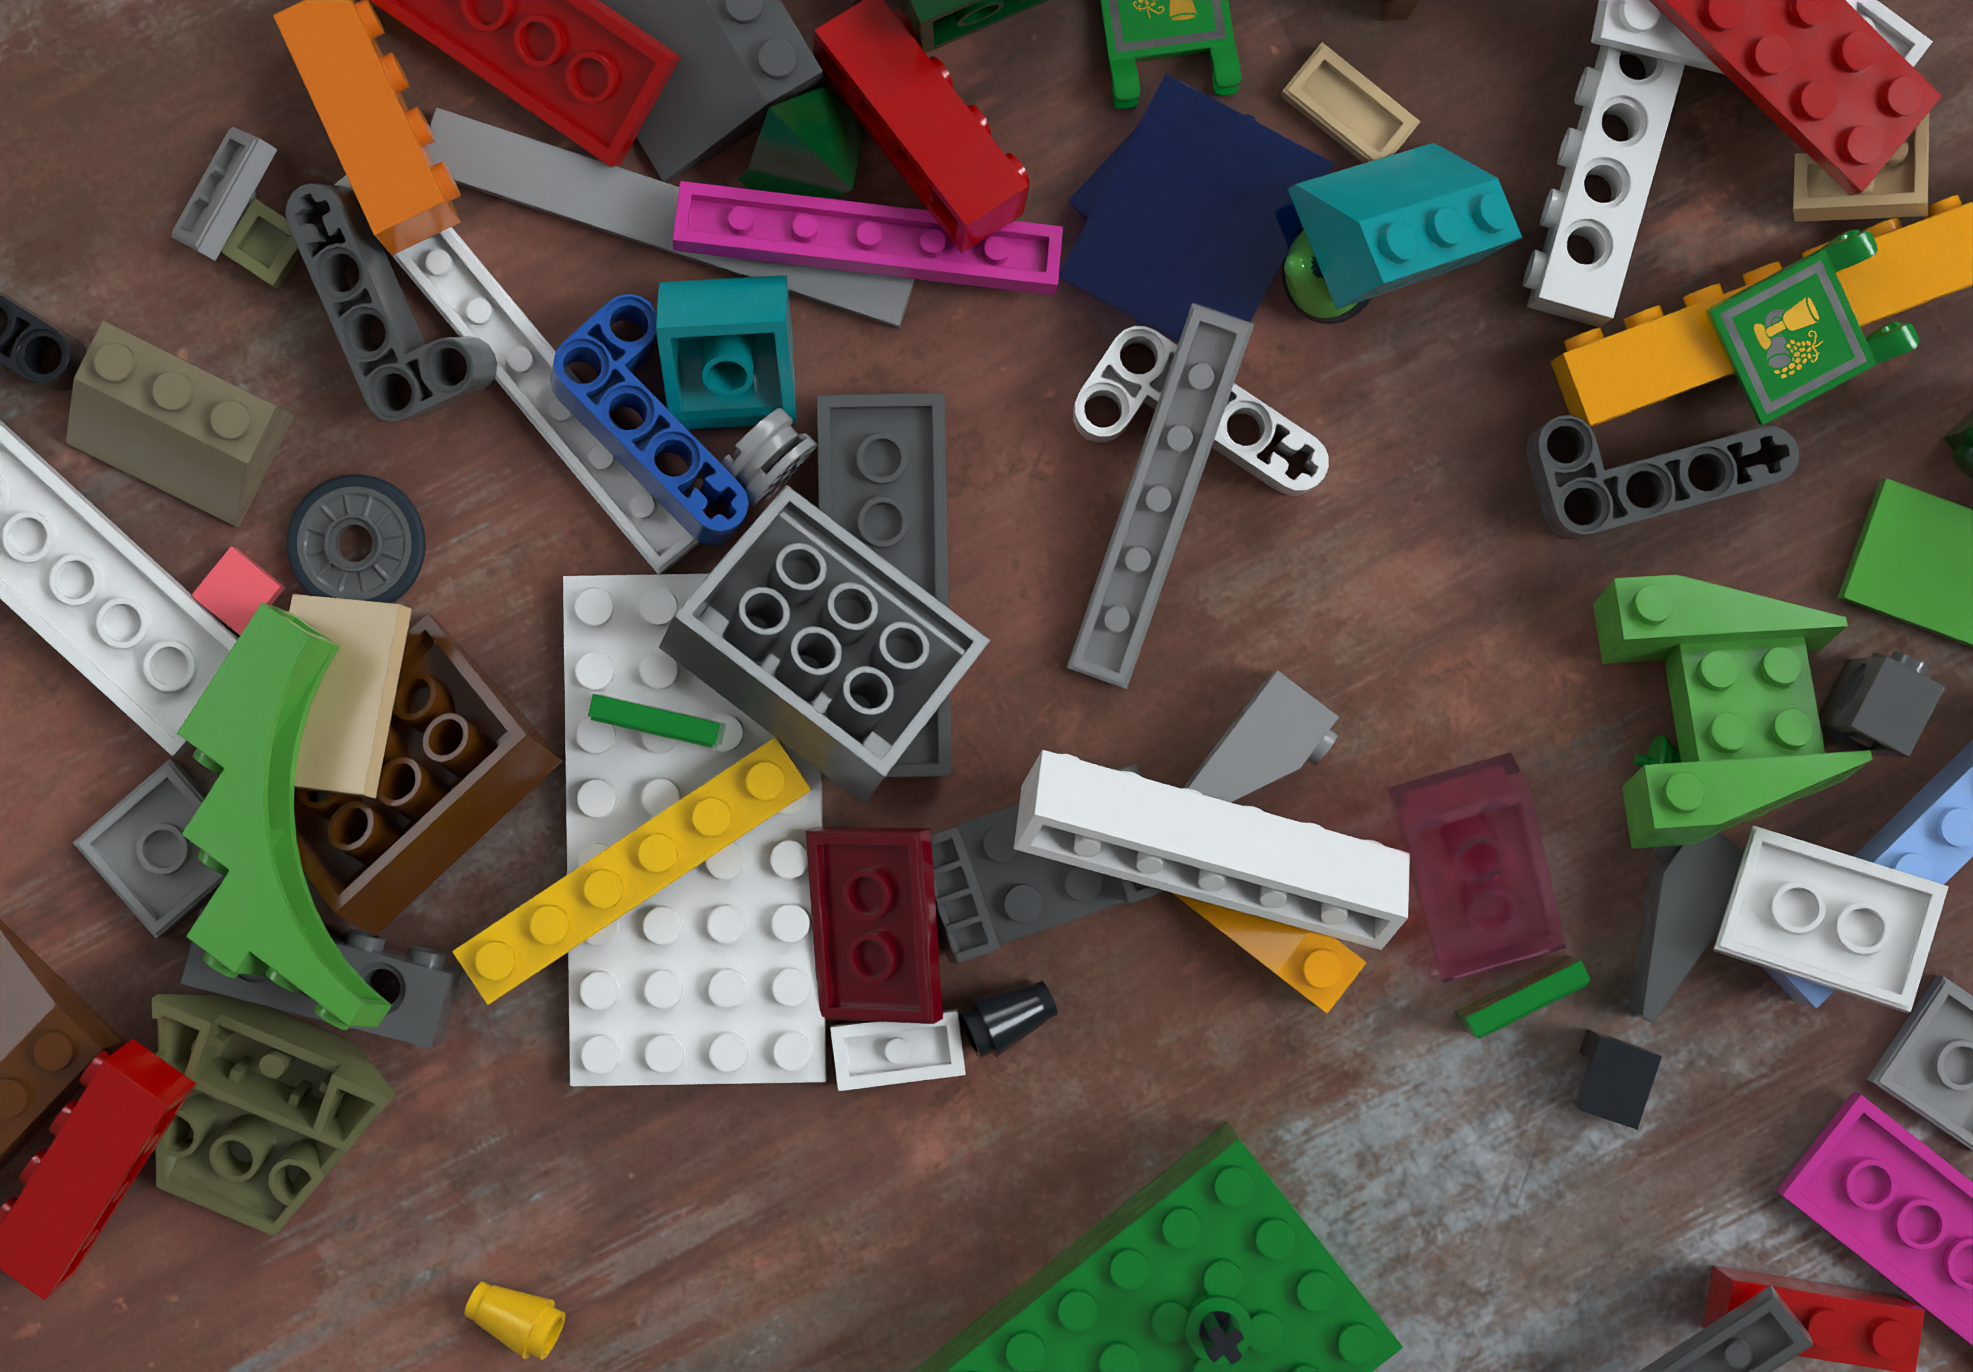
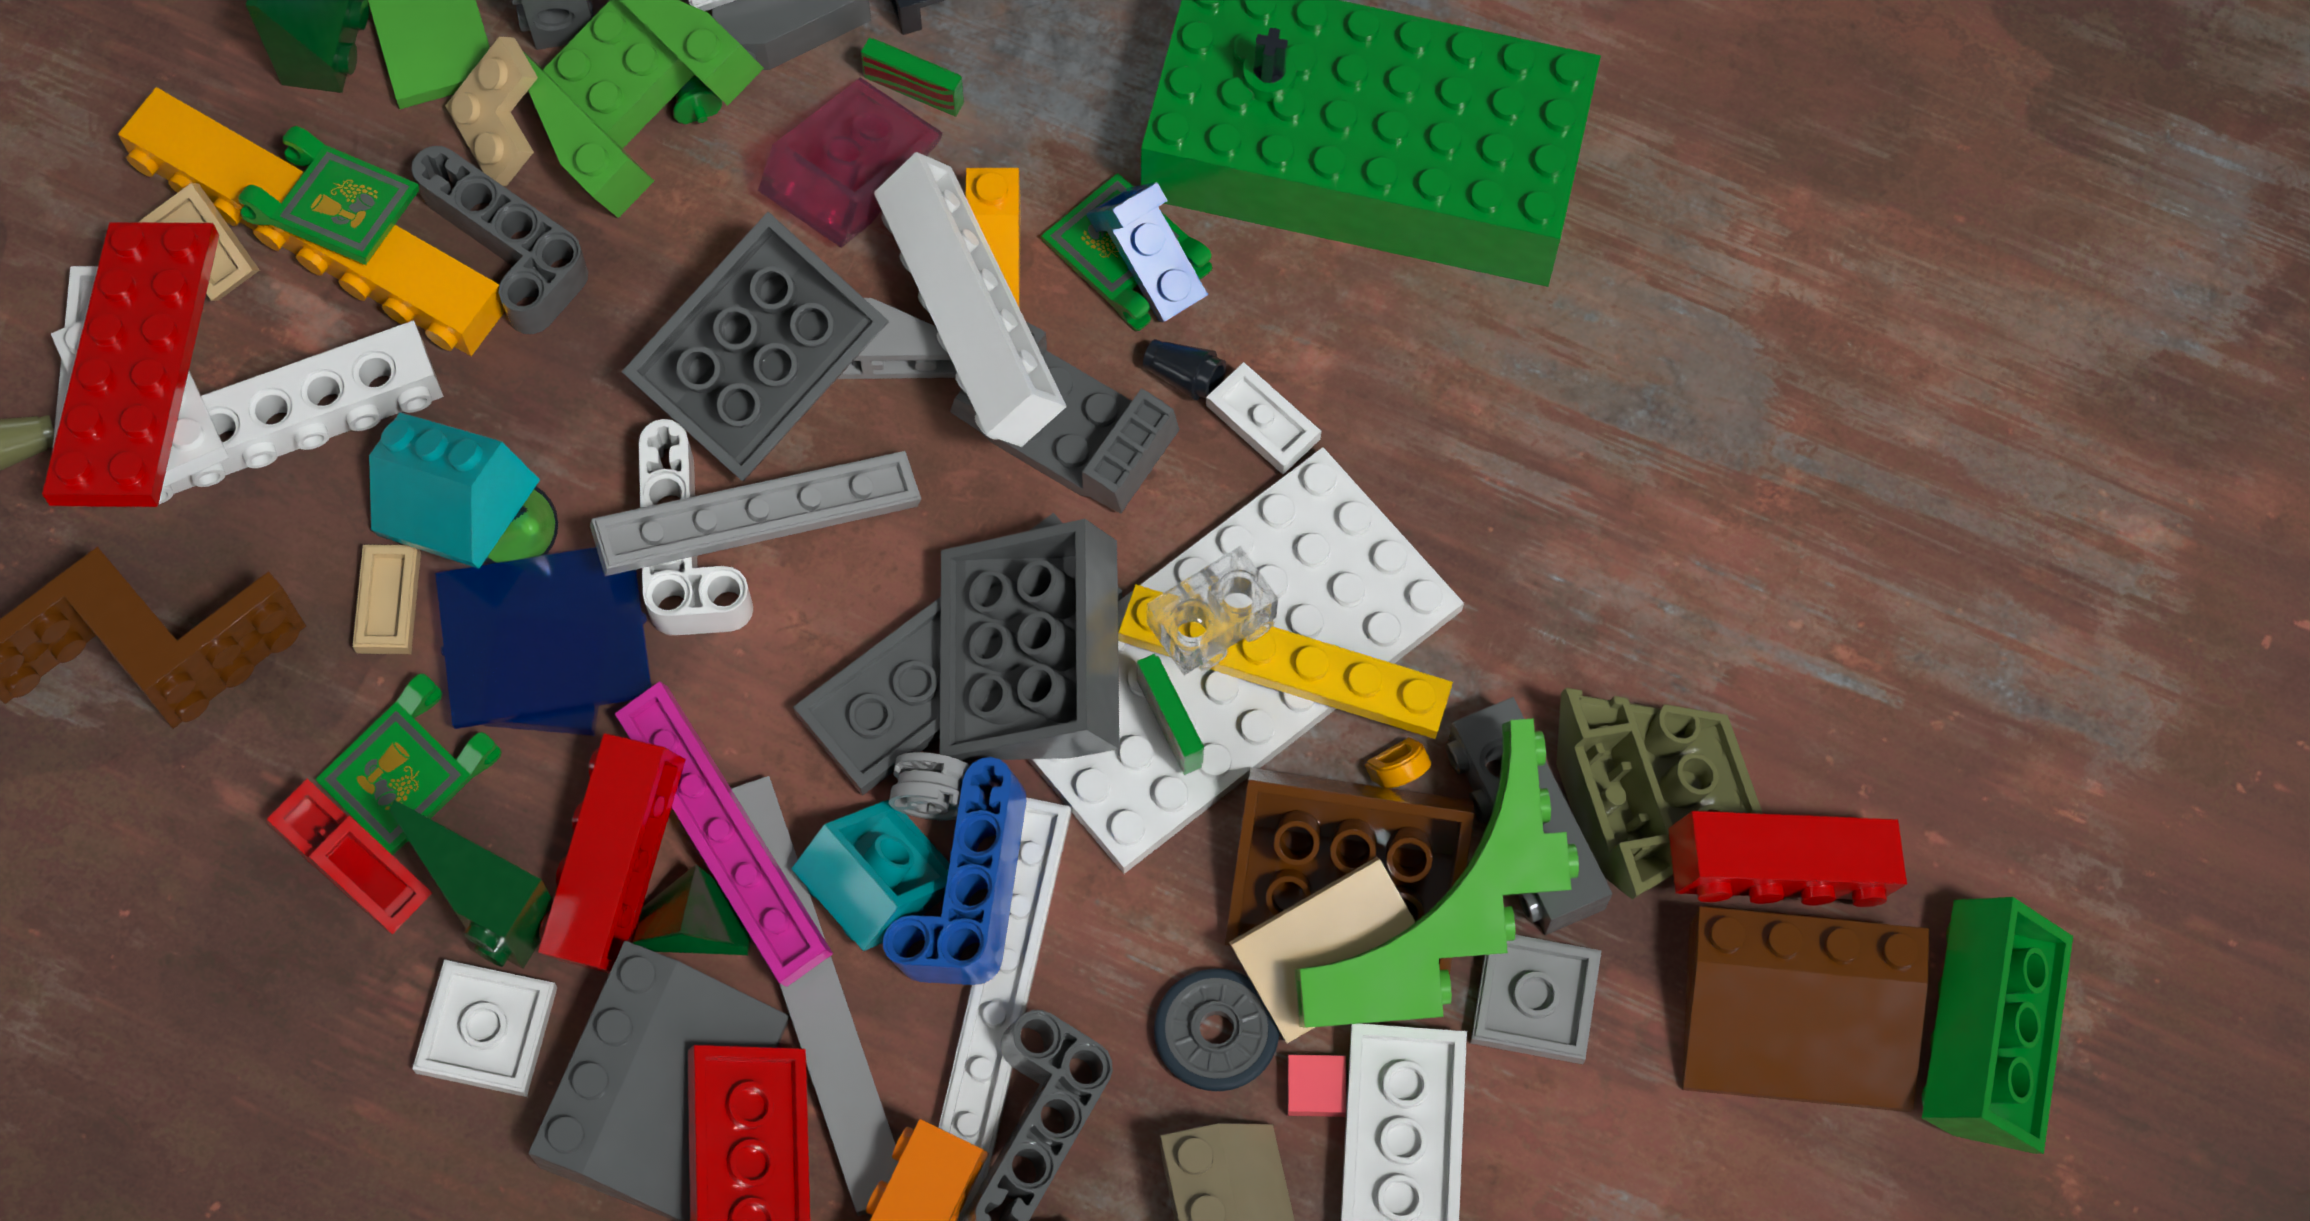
camera: 125 degrees left, 20 degrees down
yellow cone [464,1281,566,1360] -> none
dark red tile [806,827,943,1024] -> none
none -> tan plate [445,37,538,186]
none -> dark grey slope [622,212,889,482]
none -> green flag [1041,173,1213,331]
none -> bracket [1086,182,1208,322]
none -> clear brick [1147,546,1278,676]
none -> light orange tile [1364,737,1431,788]

